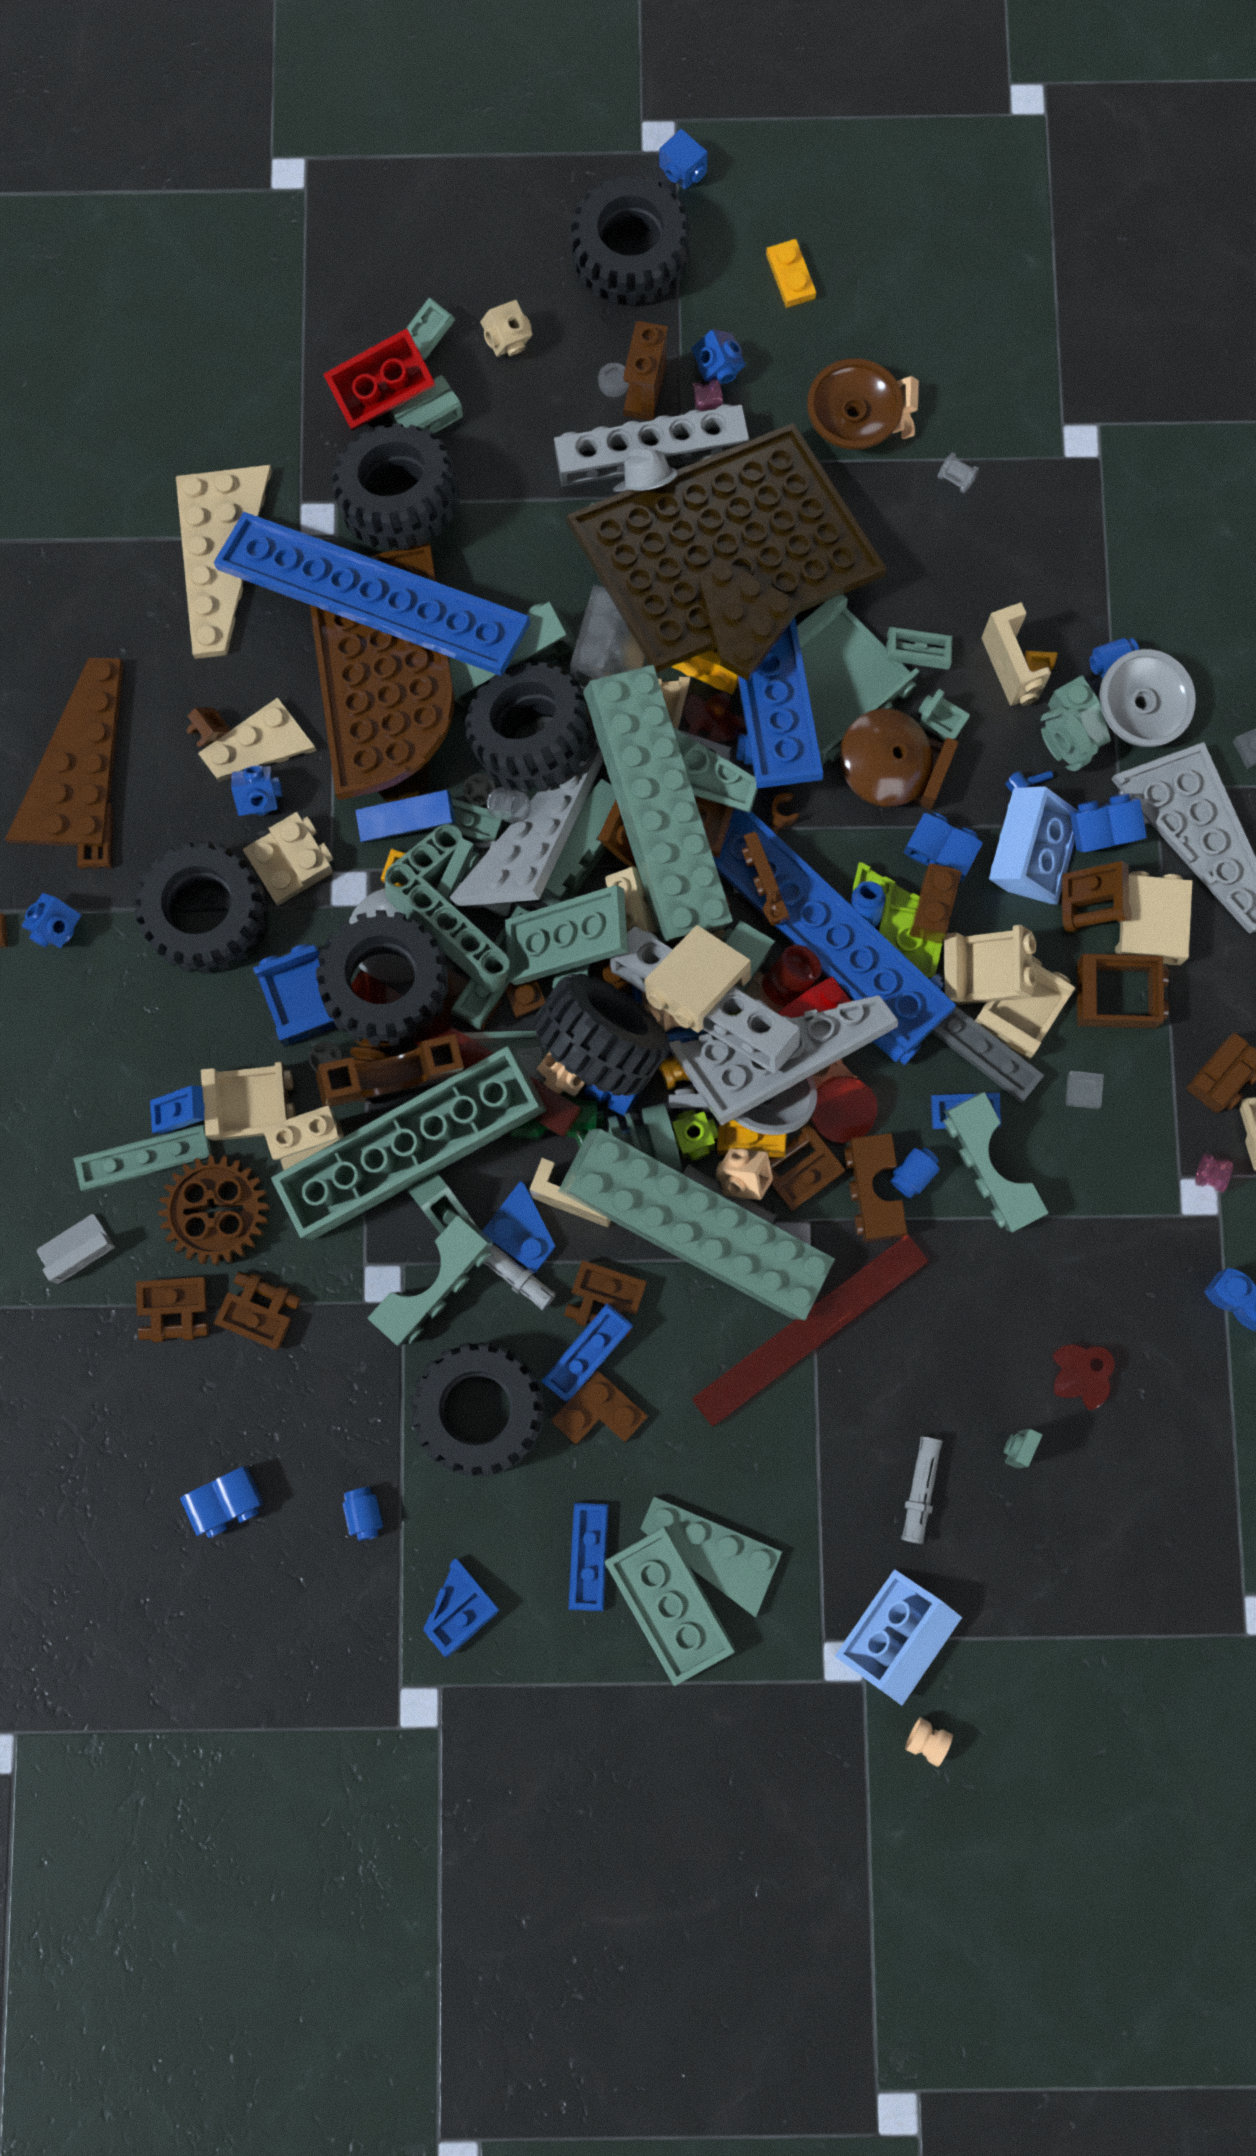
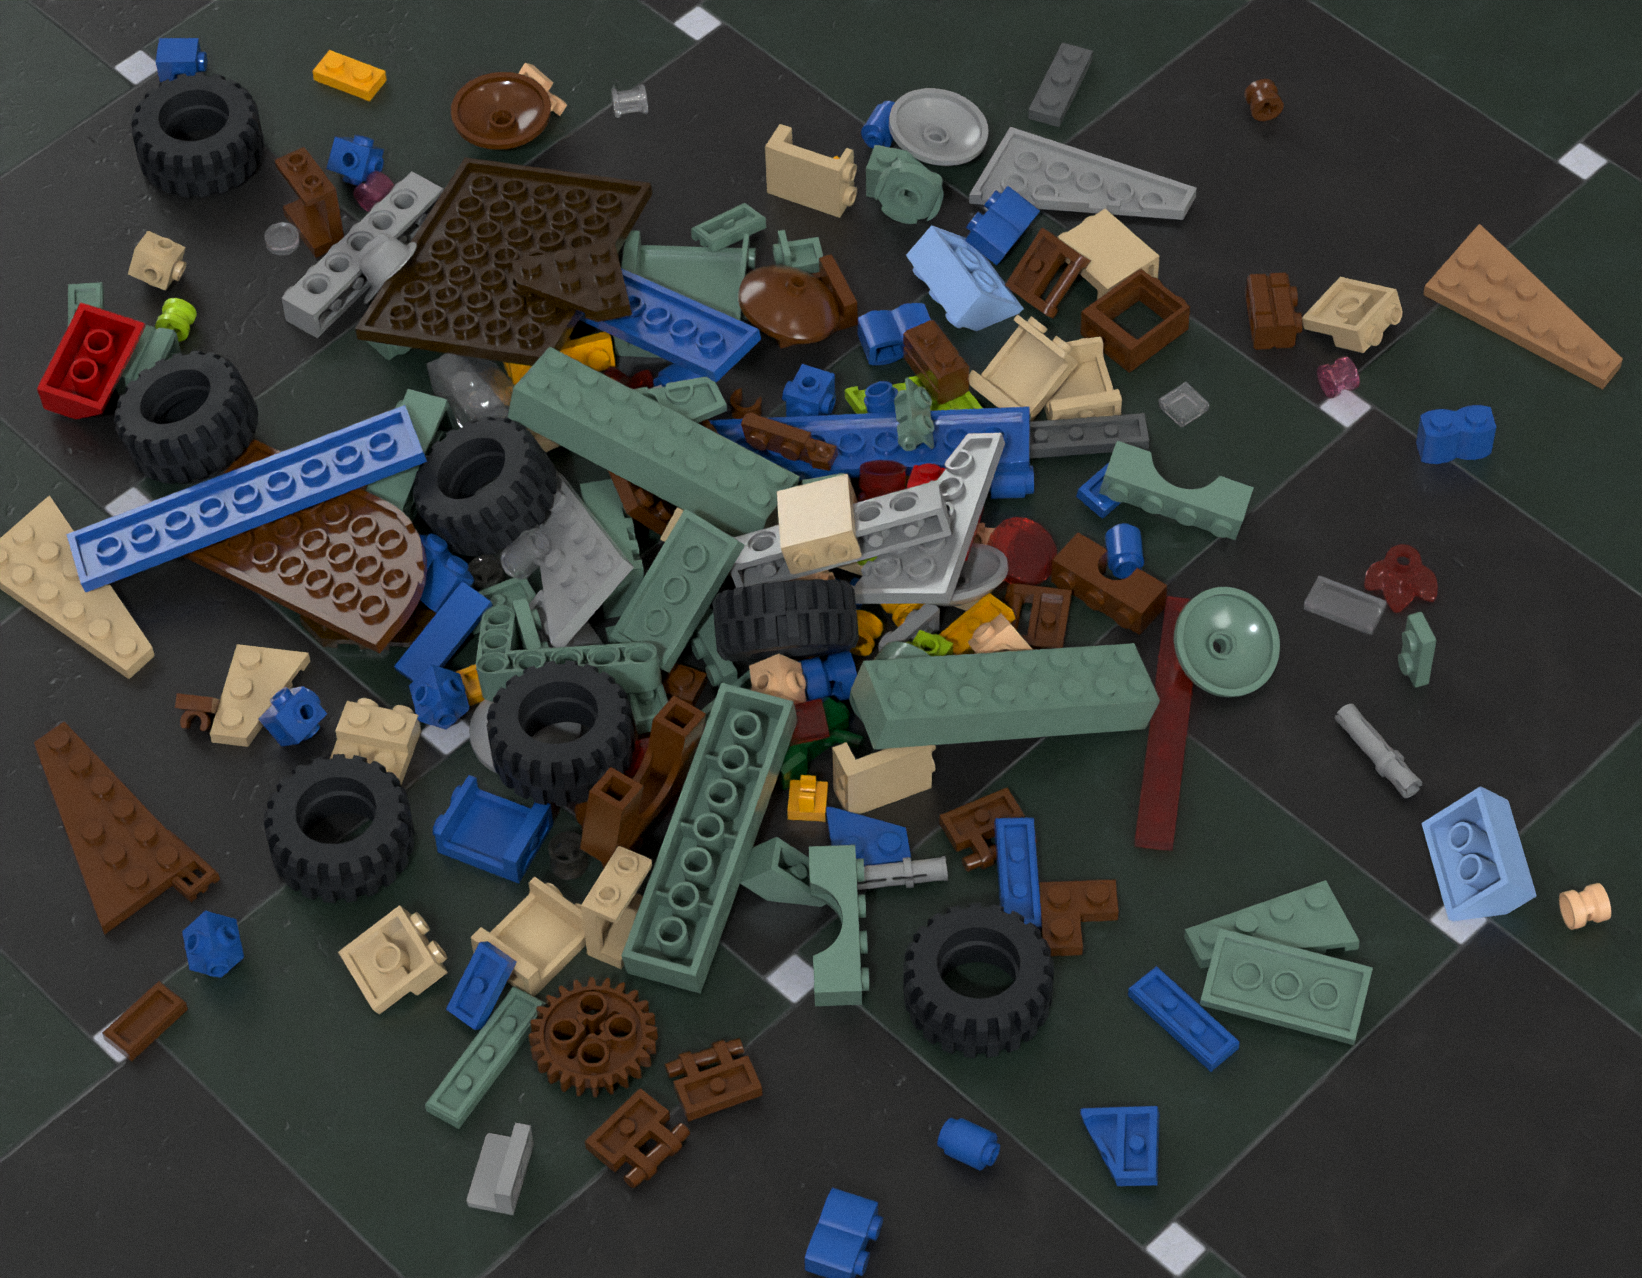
camera: 45 degrees left, 25 degrees down
blue hand [1005,771,1053,792] -> none
none -> lime wheel [155,298,197,342]
none -> tan plate [338,905,448,1015]
none -> blue brick [409,664,470,730]
none -> blue brick [419,534,474,613]
none -> blue brick [782,364,836,417]
none -> light orange tile [787,775,828,822]
none -> sand green hinge [894,377,935,451]
none -> sand green dish [1174,587,1280,698]
none -> clear tile [1304,576,1387,635]

